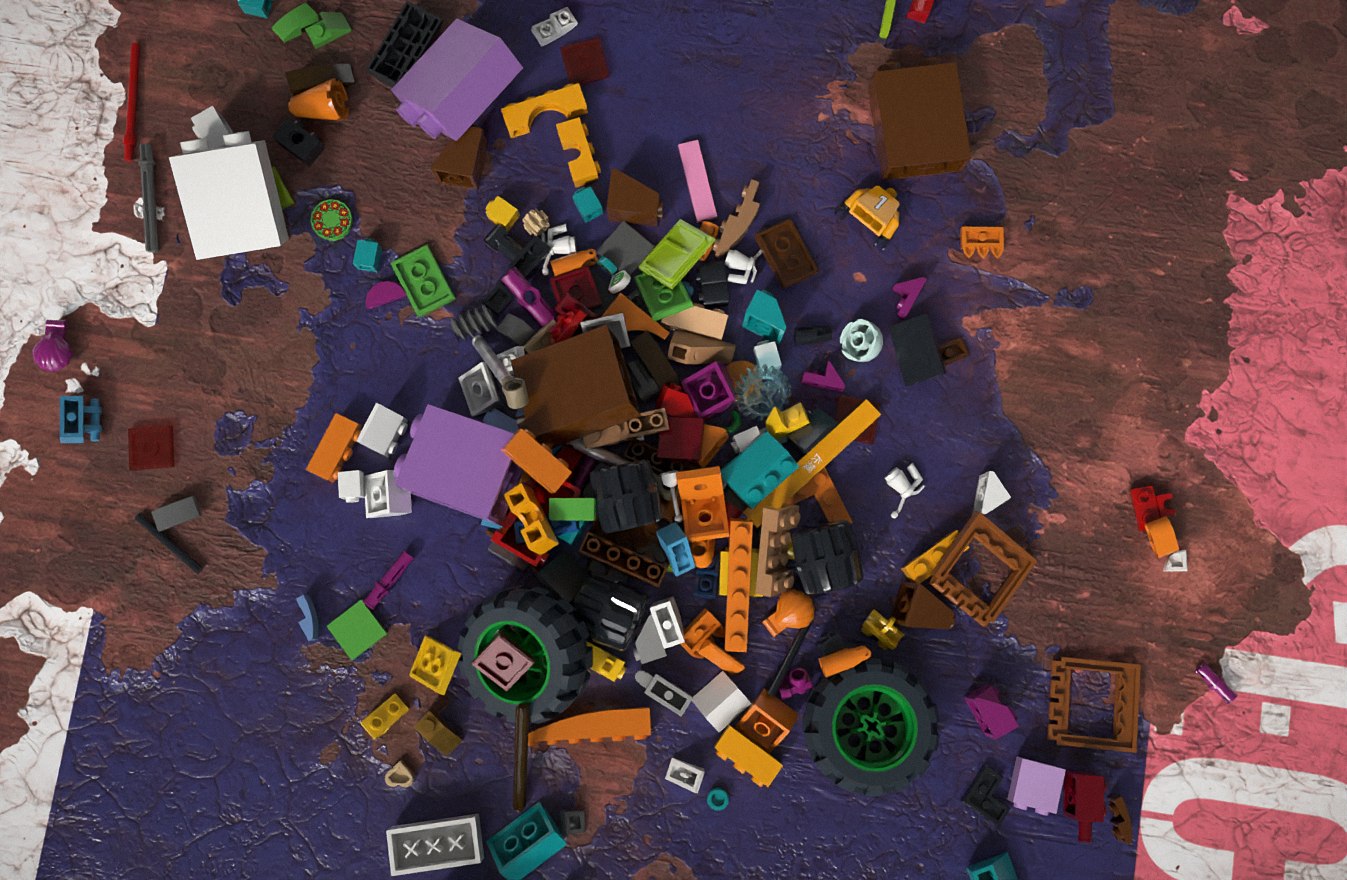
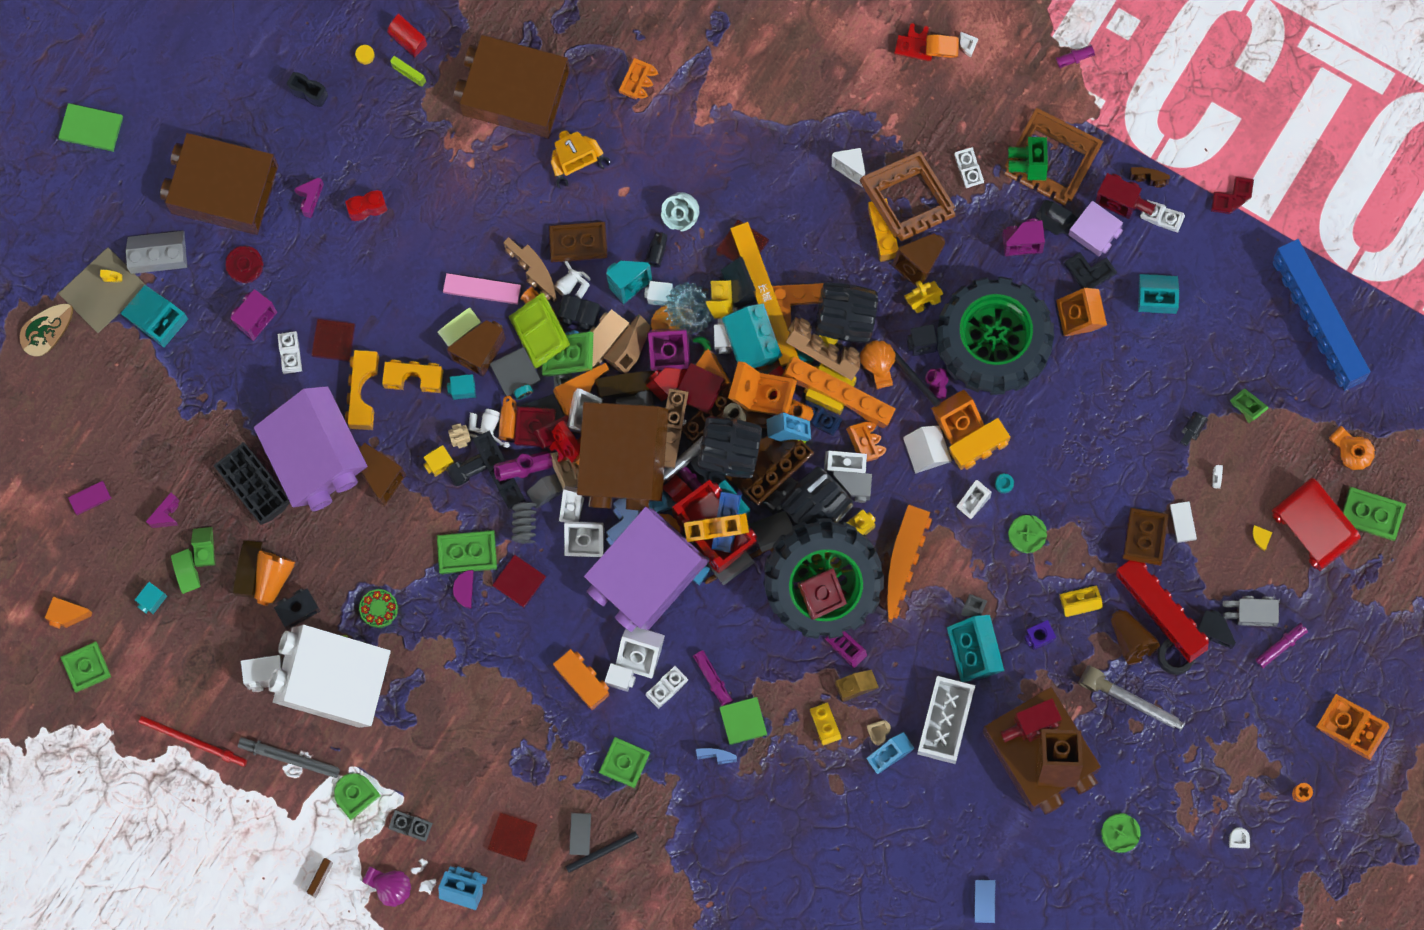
camera: 60 degrees left, 5 degrees down
teal brick [353,238,382,272] -> none
white slope [357,403,408,458] -> none
yellow tile [409,635,461,695] -> none
piece [472,335,529,409] -> none
orange brick [501,428,572,493] -> none
dark brown axle [513,703,529,812] -> none
bright green slope [549,498,596,521] -> none
white tile [608,270,631,294] -> none
light grey hinge [635,670,693,717] -> none
hinge [661,470,683,523] -> none
orange slope [698,639,745,675] -> none
magenta slope [801,361,845,392] -> none
orange piece [819,646,871,677] -> none
white piece [884,463,925,518] -> none
black tile [888,313,947,387] -> none
magenta slope [892,277,927,319] -> none
reddish brown slope [939,337,970,367] -> none
none -> reddish brown tile [307,858,333,898]
none -> bright green tile [334,774,381,820]
none -> red brick [345,190,388,221]
none -> dark grey slope [388,810,433,842]
none -> yellowish green slope [438,308,481,346]
none -> dark red tile [492,555,546,608]
none -> bright green tile [599,737,650,789]
none -> white slope [646,666,688,709]
none -> magenta slope [825,631,867,668]
none -> dark azure arch [866,732,915,774]
none -> white slope [954,147,984,188]
none -> green brick [1008,137,1048,181]
none -> bright green tile [1008,515,1047,554]
none -> black slope [1035,200,1078,236]
none -> orange slope [1056,288,1107,336]
none -> white slope [1140,200,1185,233]

